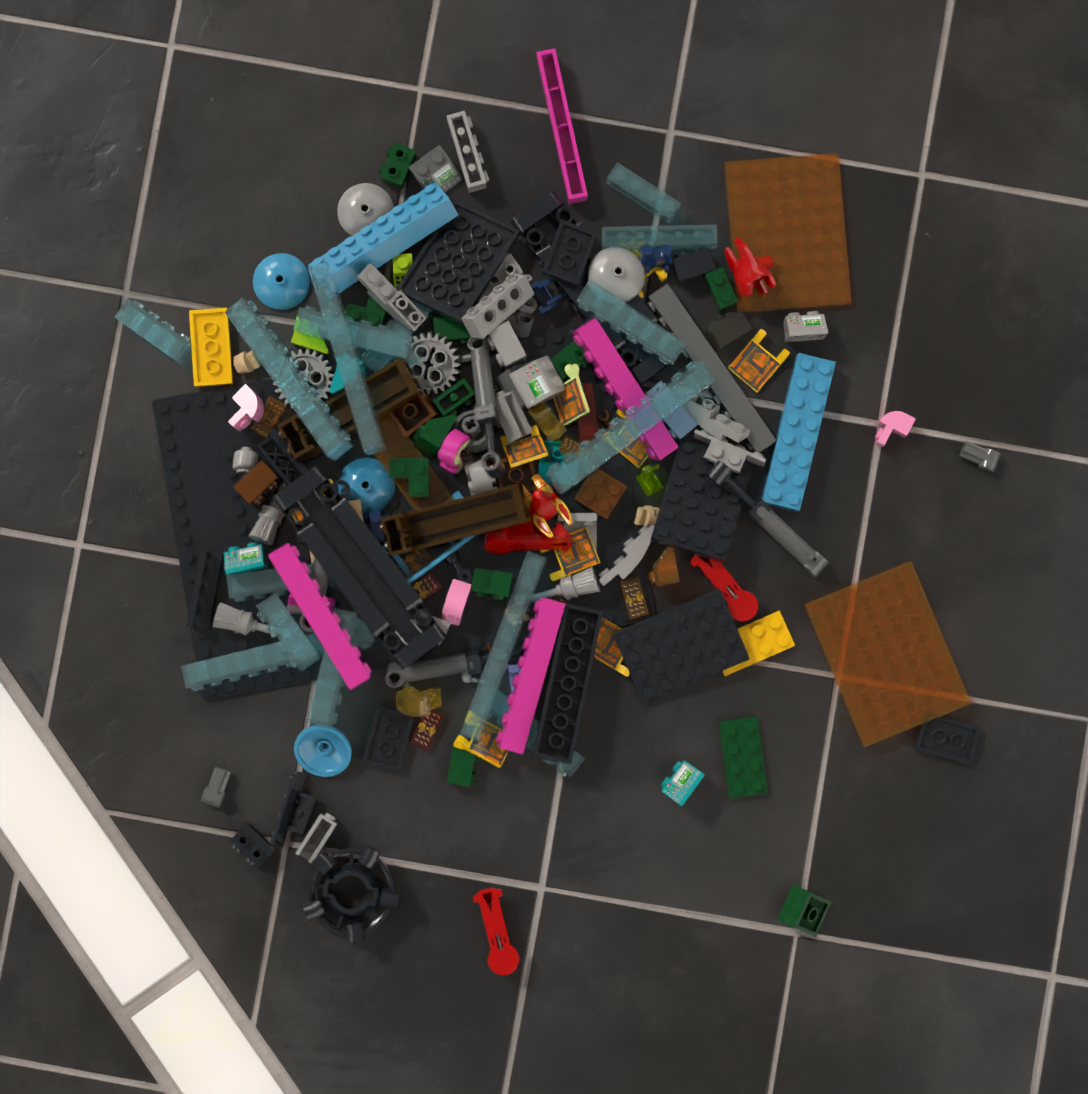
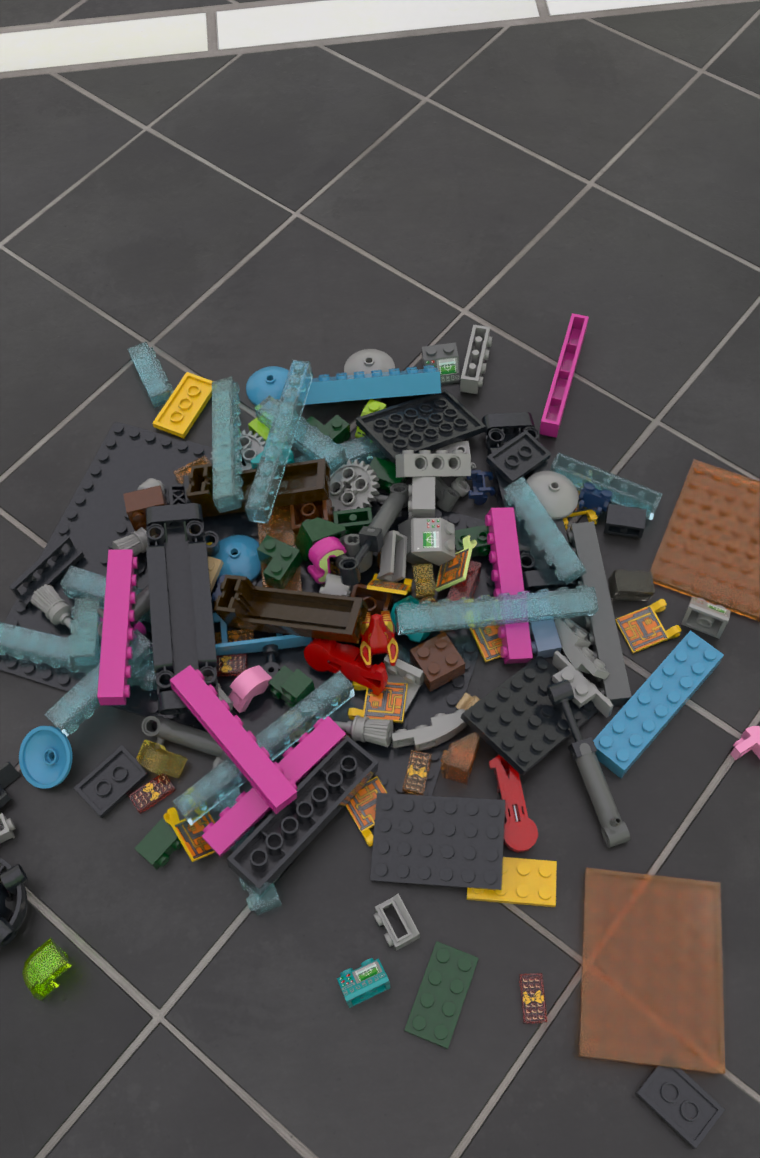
camera: 35 degrees right, 25 degrees down
teal slope [224,542,269,576] -> none
brick [228,384,264,431] -> none
tan piece [234,350,261,374] -> none
light grey slope [356,263,426,332] -> none
dark green brick [379,142,417,190] -> none
red piece [473,887,519,975] -> none
clear light blue brick [606,162,681,224] -> none
clear neon green bracket [636,464,663,497] -> none
dark green brick [704,267,738,312] -> none
red piece [724,237,776,297] -> none
none -> clear neon green brick [22,937,72,1001]
none -> dark pink brick [170,665,297,814]
none -> light grey window [373,894,420,951]
none -> tile [519,973,547,1024]

